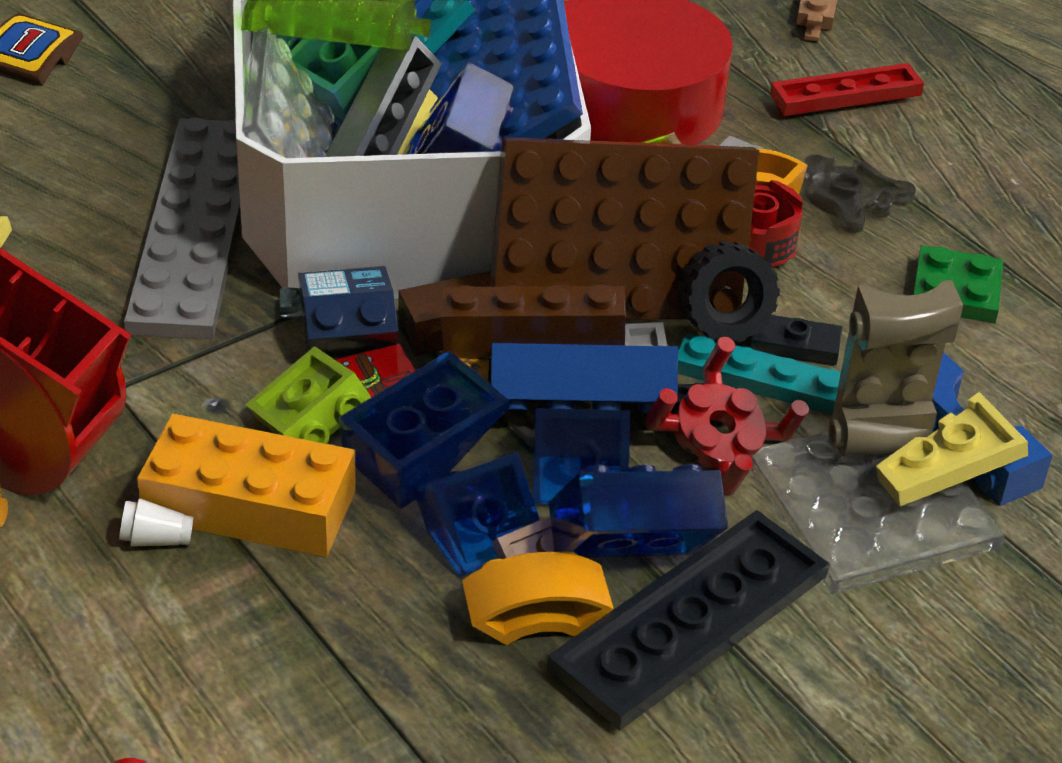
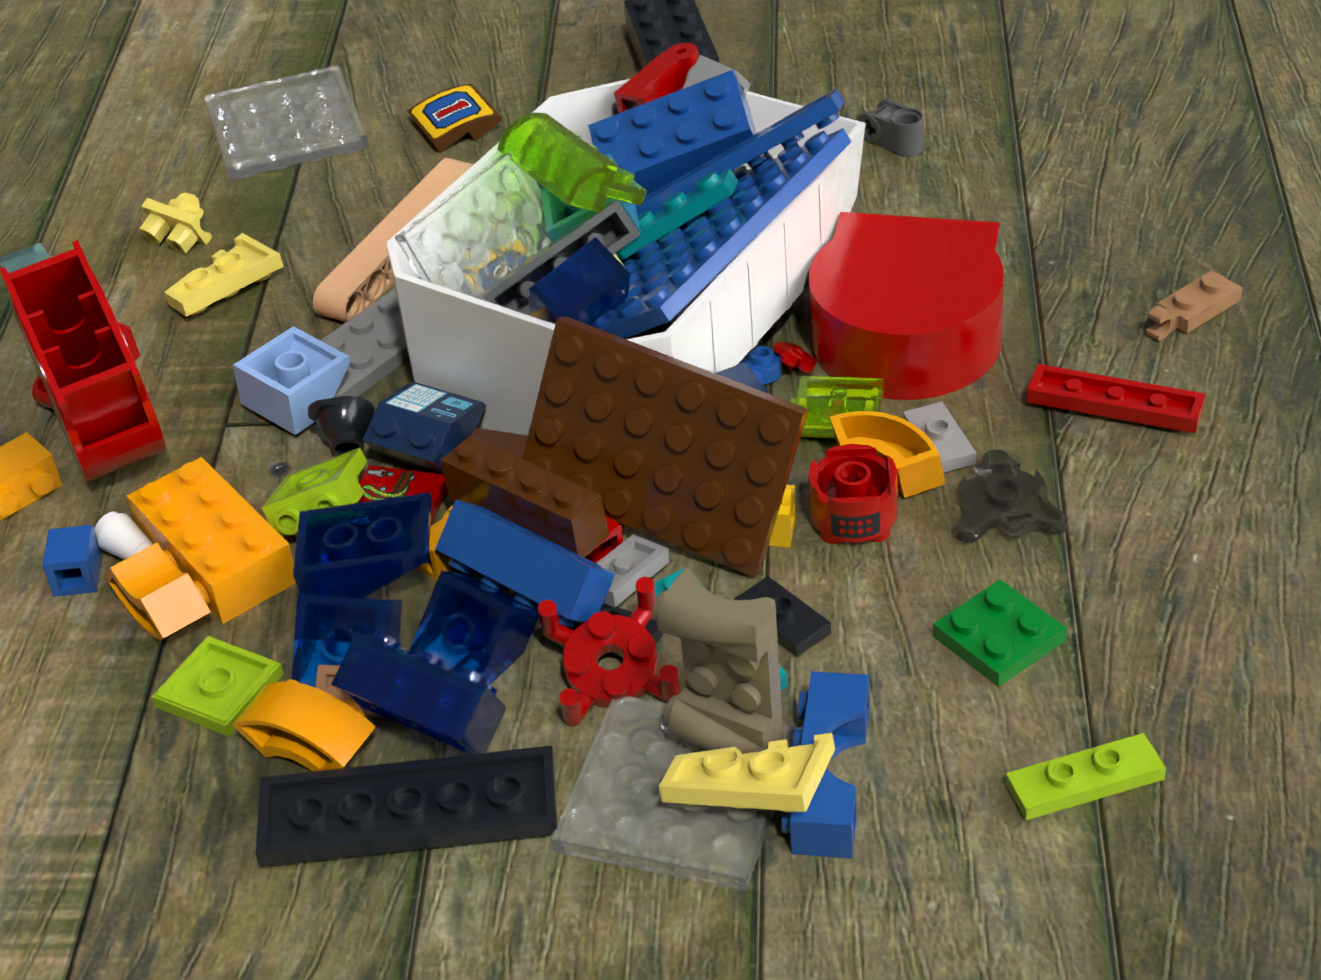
camera: 45 degrees right, 0 degrees up
black tyre [677,241,780,342] -> none
none -> blue brick [42,525,103,597]
none -> light orange brick [103,542,211,640]
none -> lime tile [152,636,284,737]
none -> light blue slope [233,326,350,435]
none -> black piece [307,396,375,456]
none -> light nougat beam [313,158,474,322]

